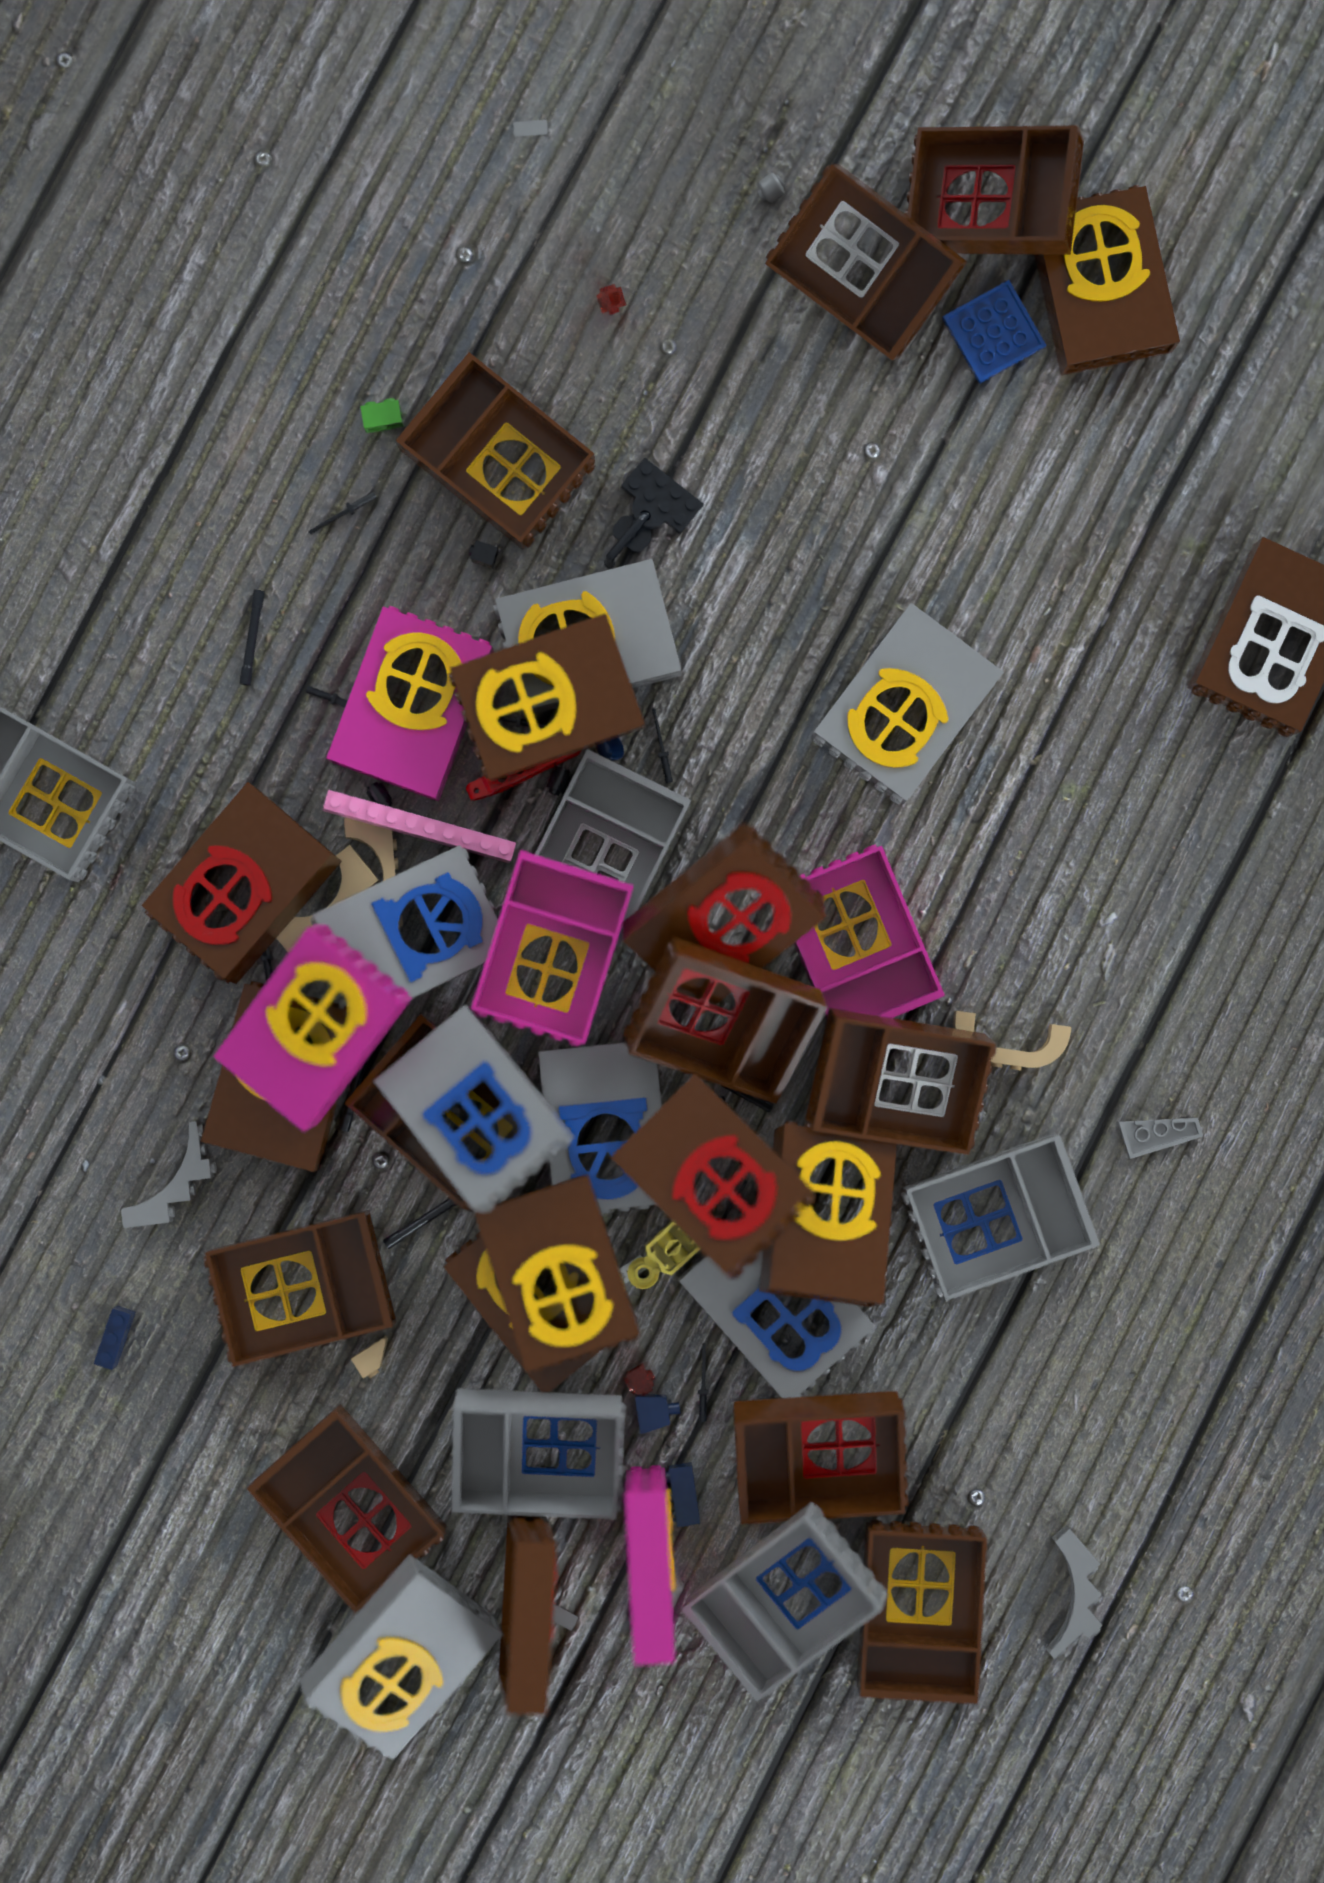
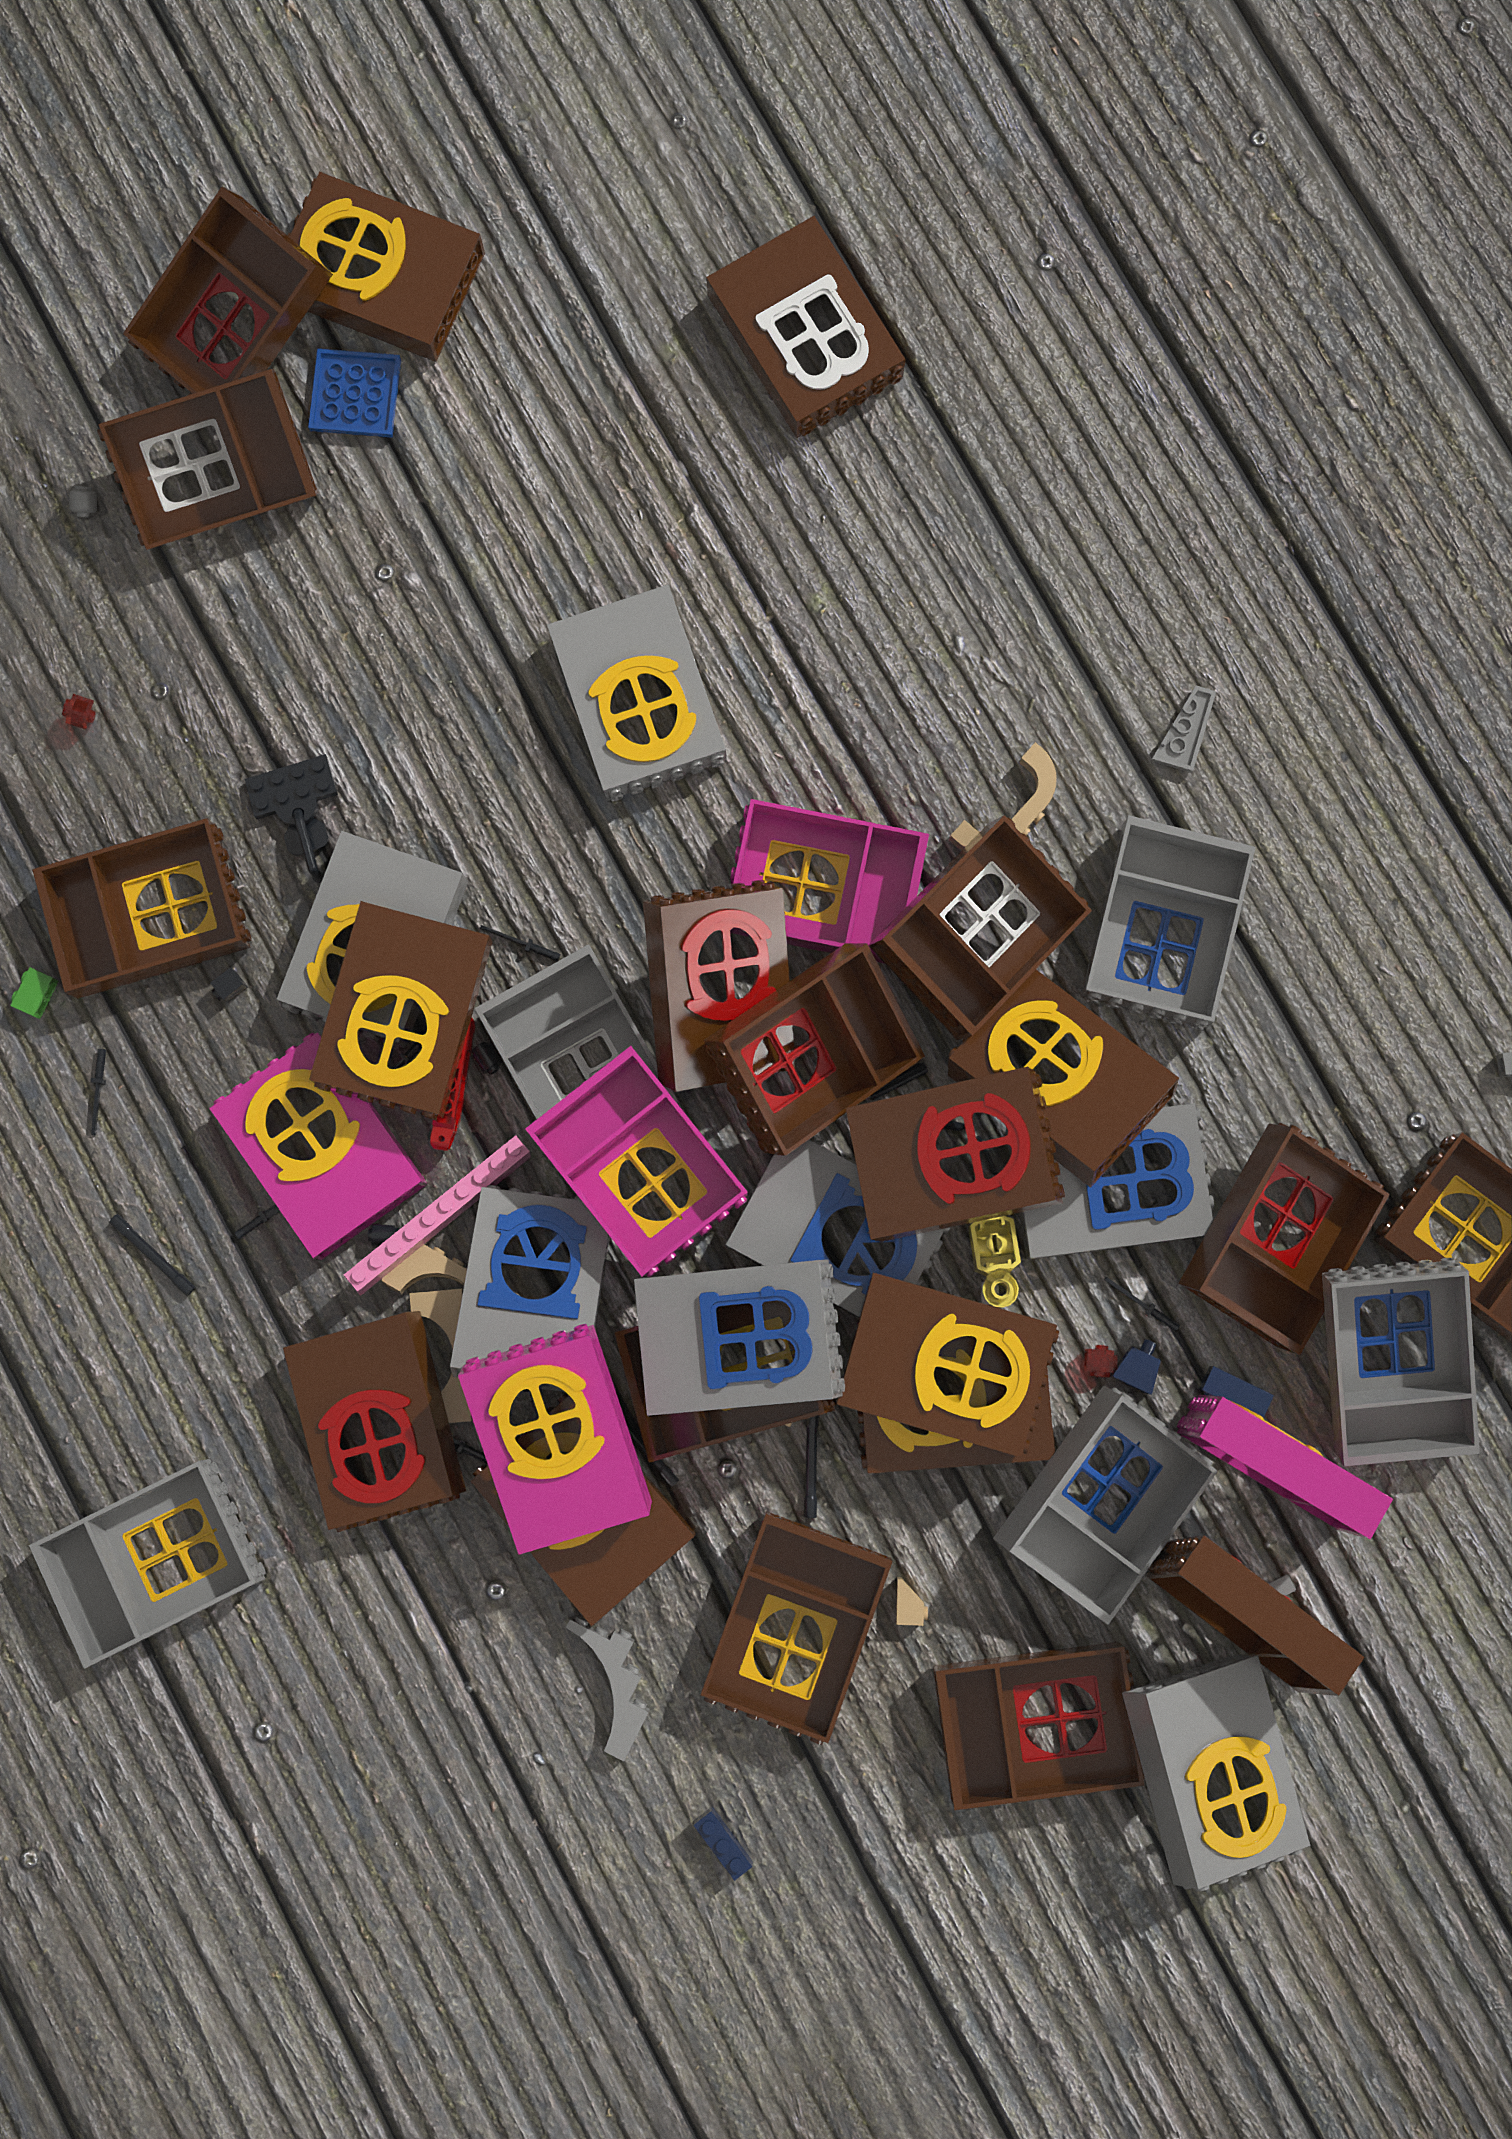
camera: 45 degrees left, 5 degrees down
dark blue hair [596,737,624,761] -> none

